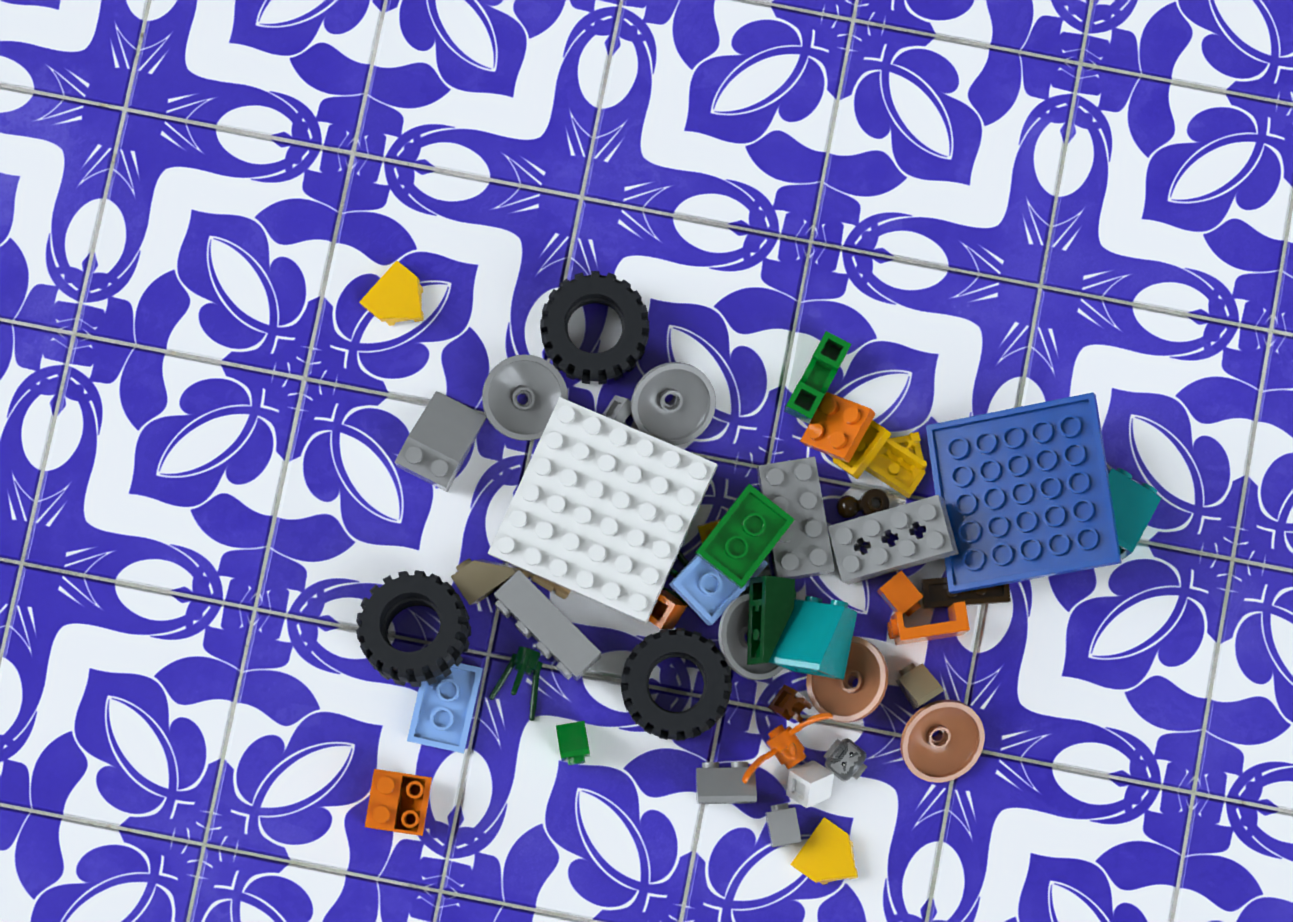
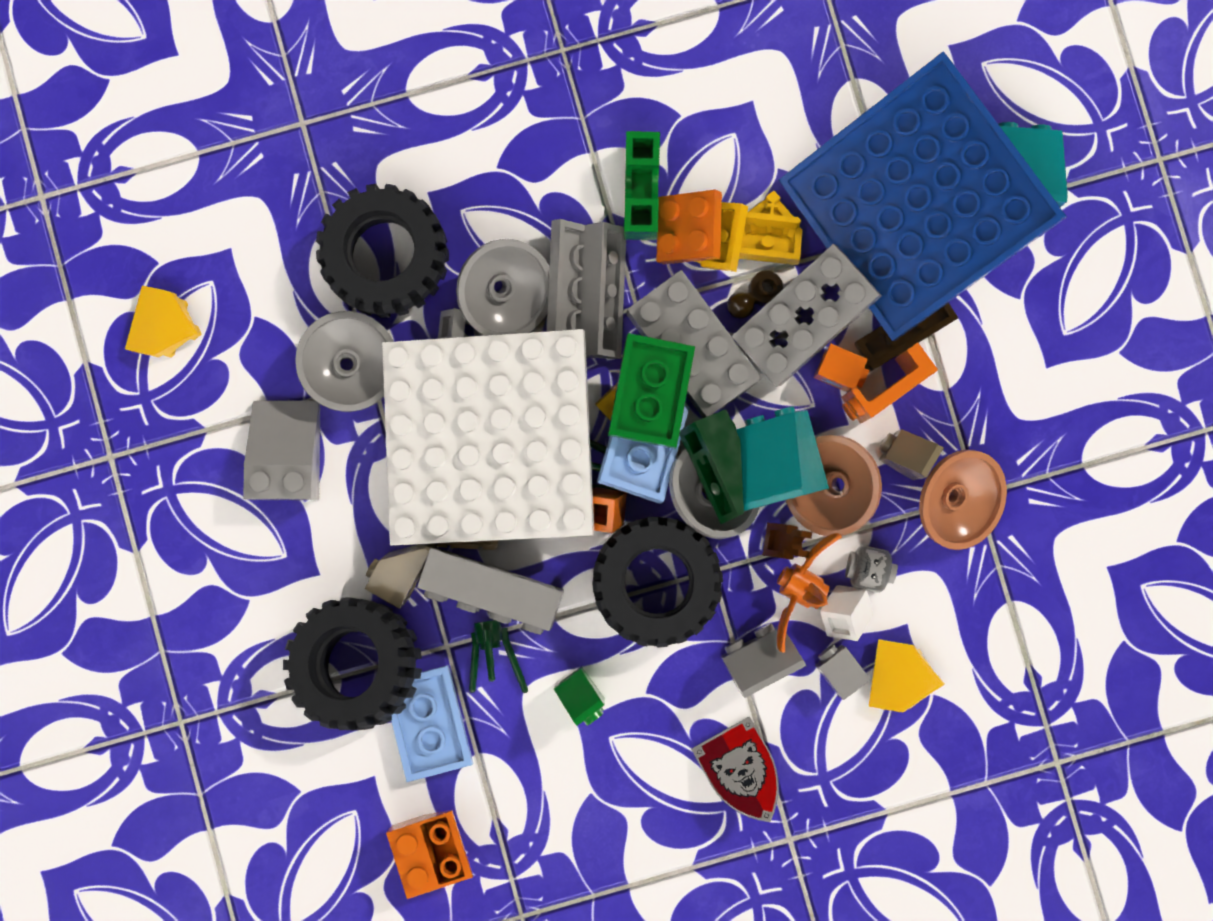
camera: 15 degrees left, 5 degrees up
none -> light grey slope [547,219,626,359]
none -> shield [691,716,779,822]

